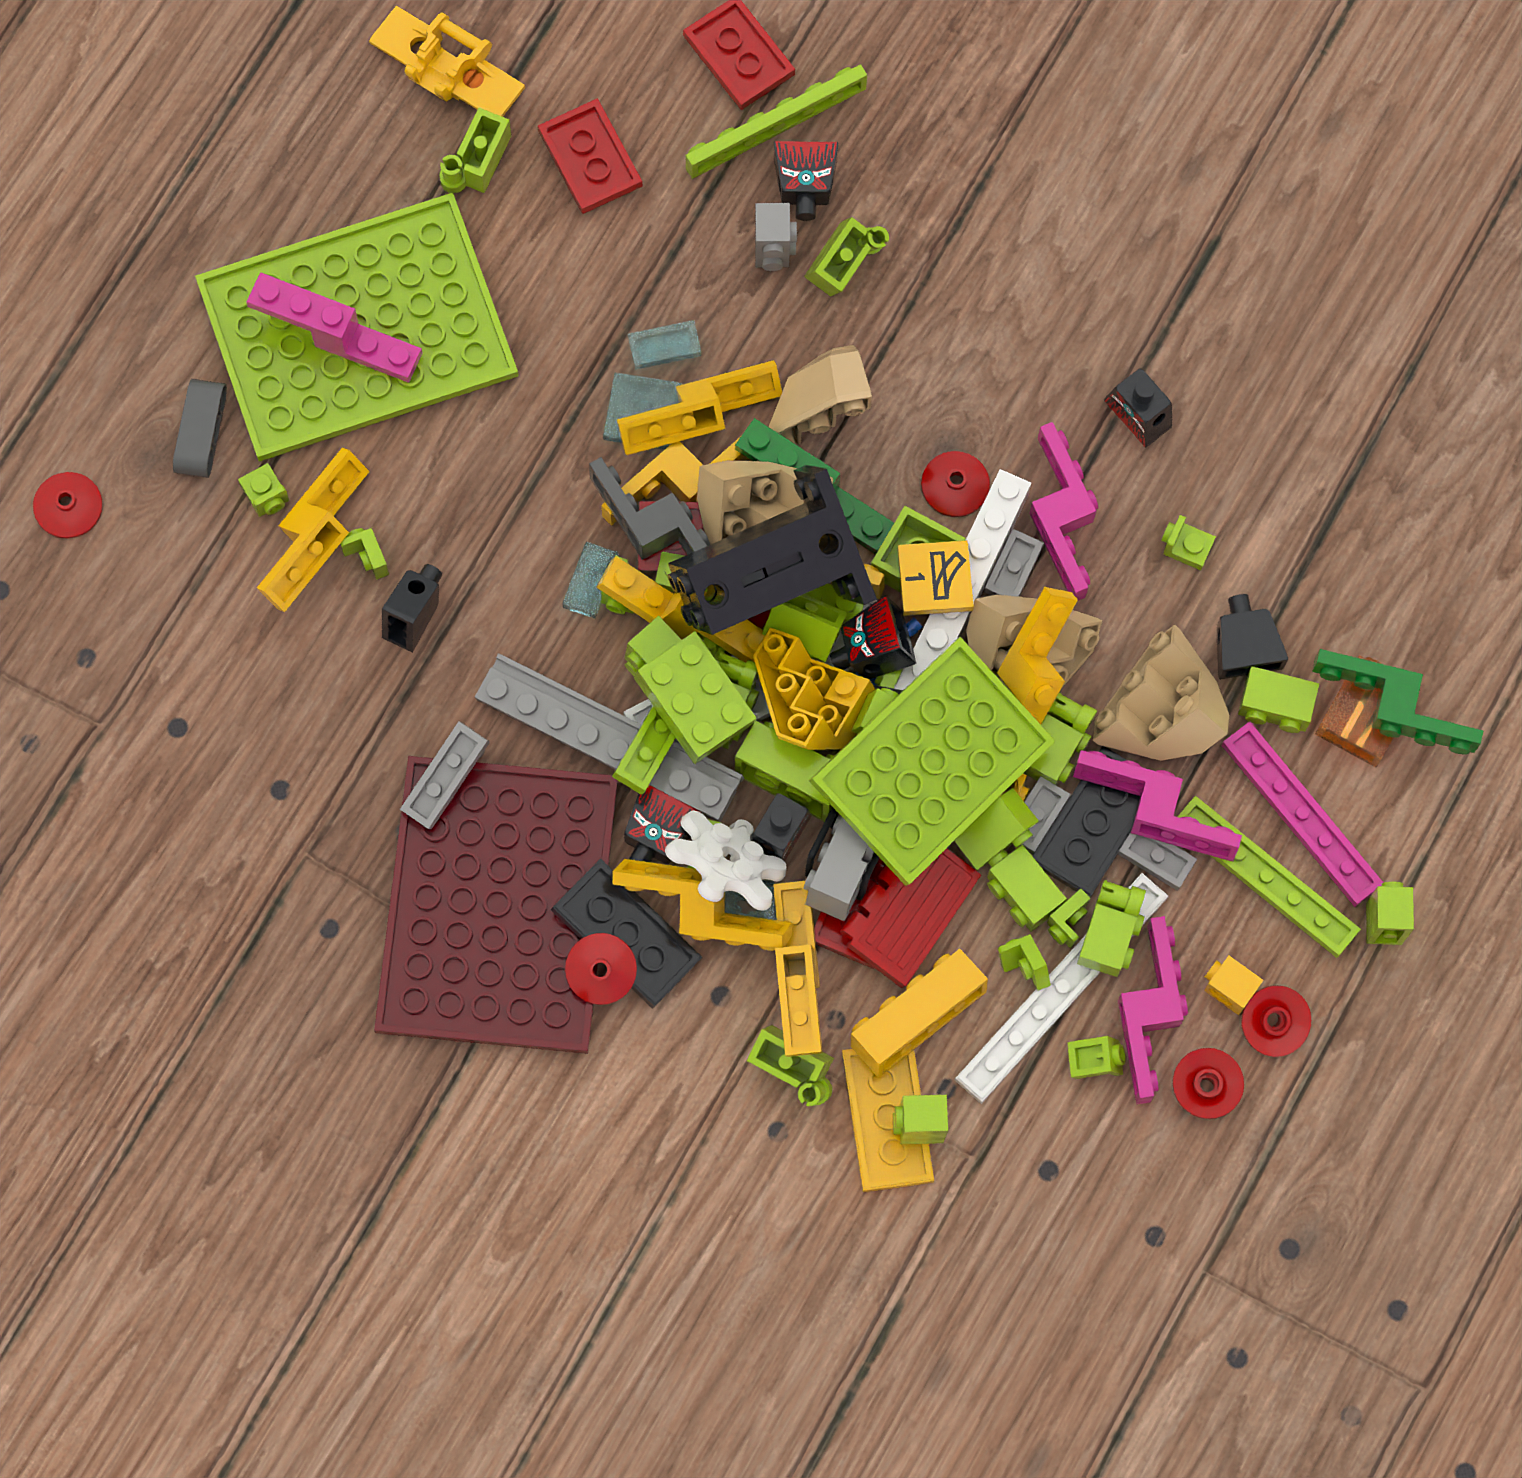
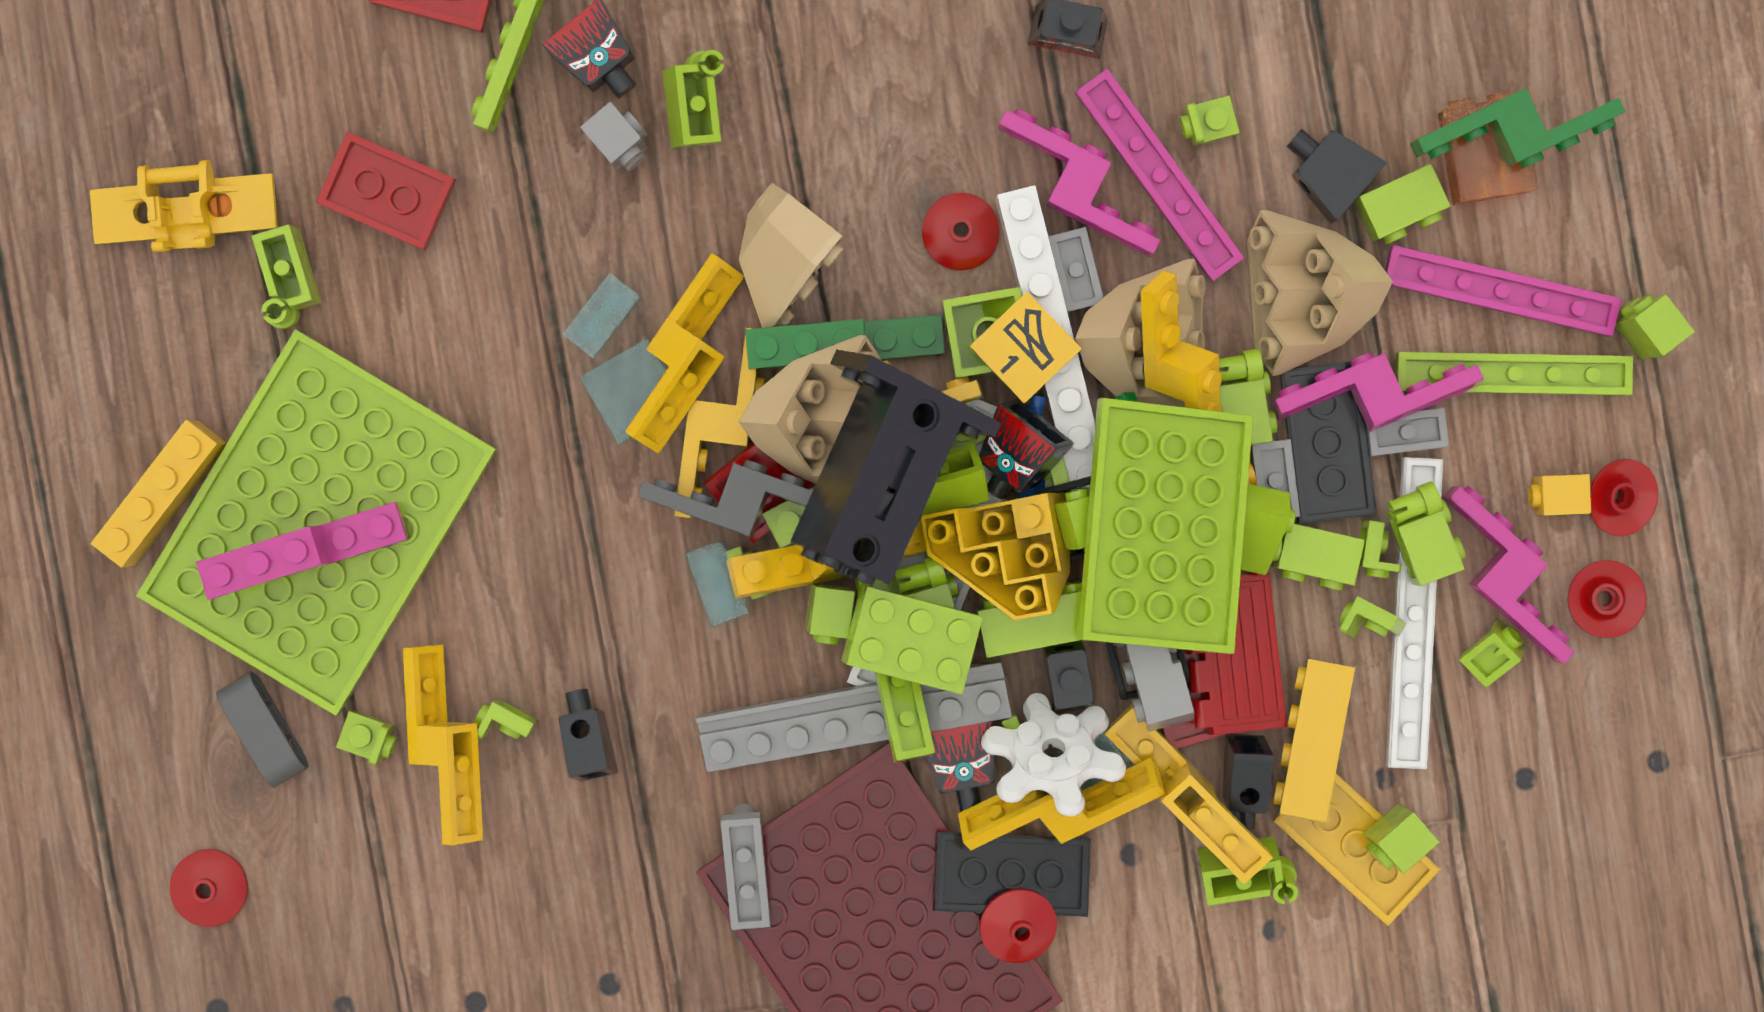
camera: 35 degrees left, 15 degrees up
none -> yellow brick [90,420,227,568]
none -> dark pink plate [1075,68,1244,282]
none -> black torso [1222,734,1274,831]

